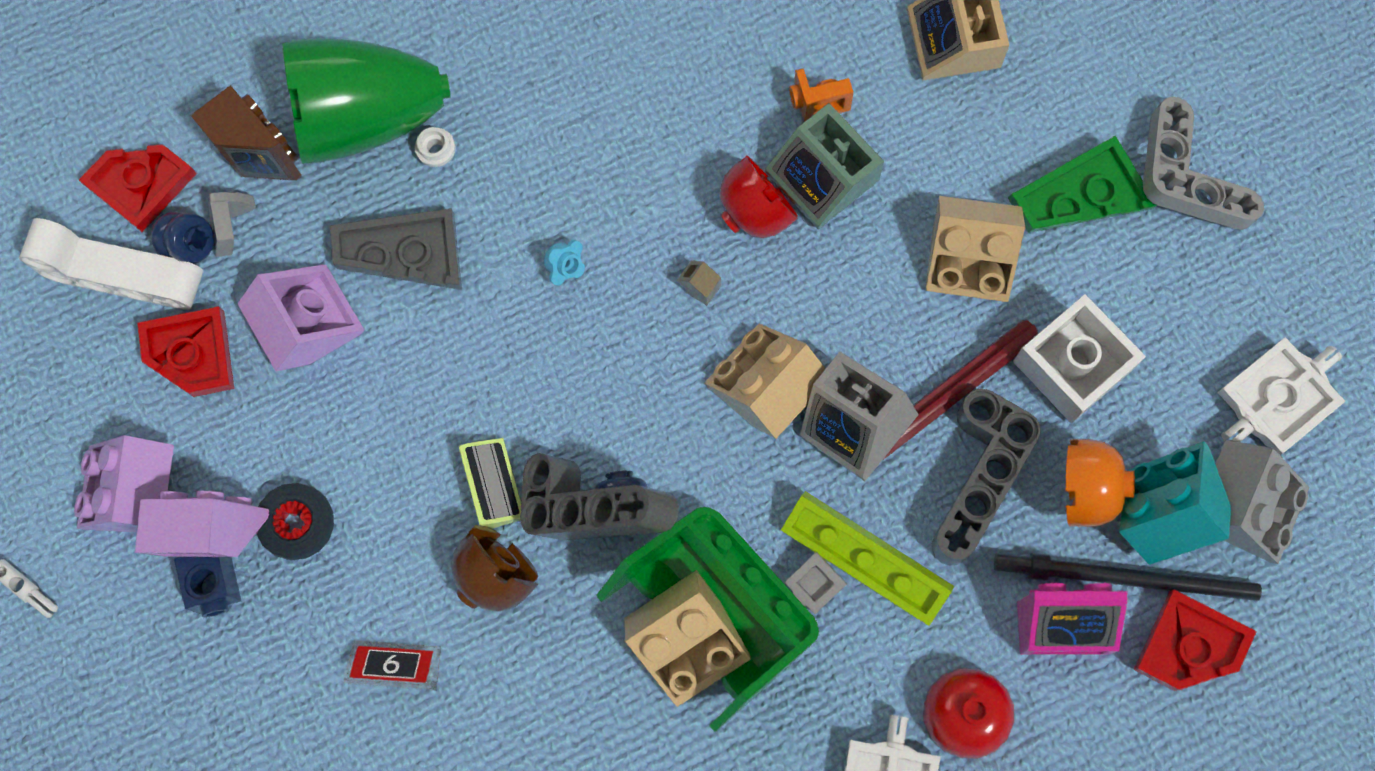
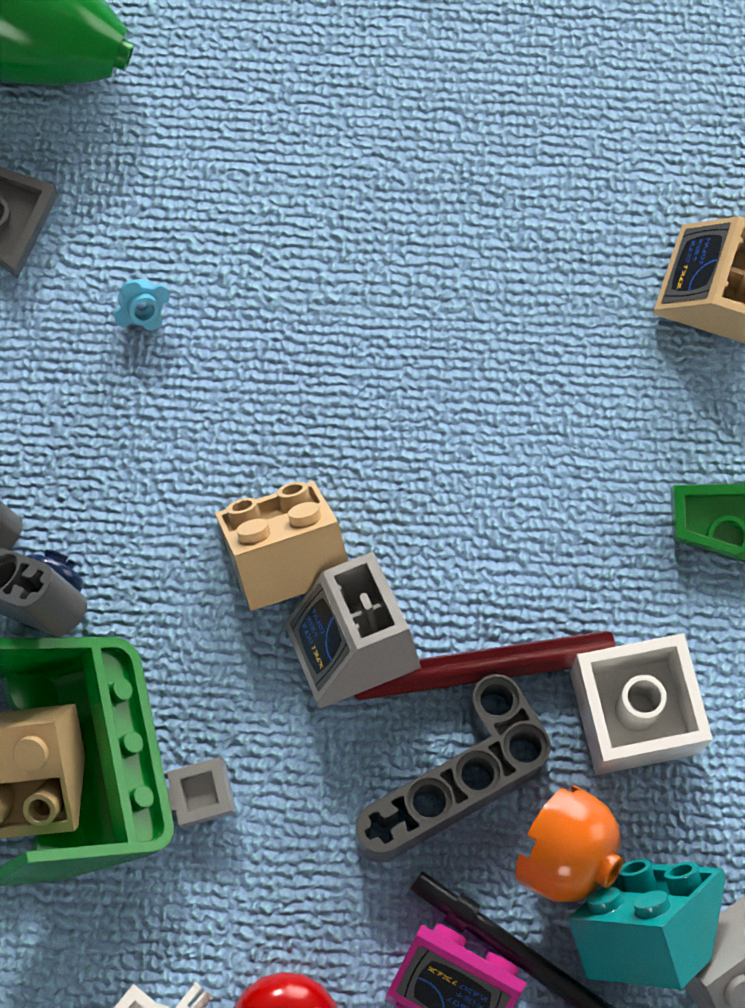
camera: 20 degrees right, 5 degrees down
white plate [415,127,456,167] -> none
dark tan piece [677,260,721,306] -> none
red cylinder [720,156,798,238] -> none
sand green slope [765,103,884,230] -> none
lime plate [781,491,954,626] -> none
orange bracket [789,68,853,122] -> none
tan slope [926,196,1025,302] -> none

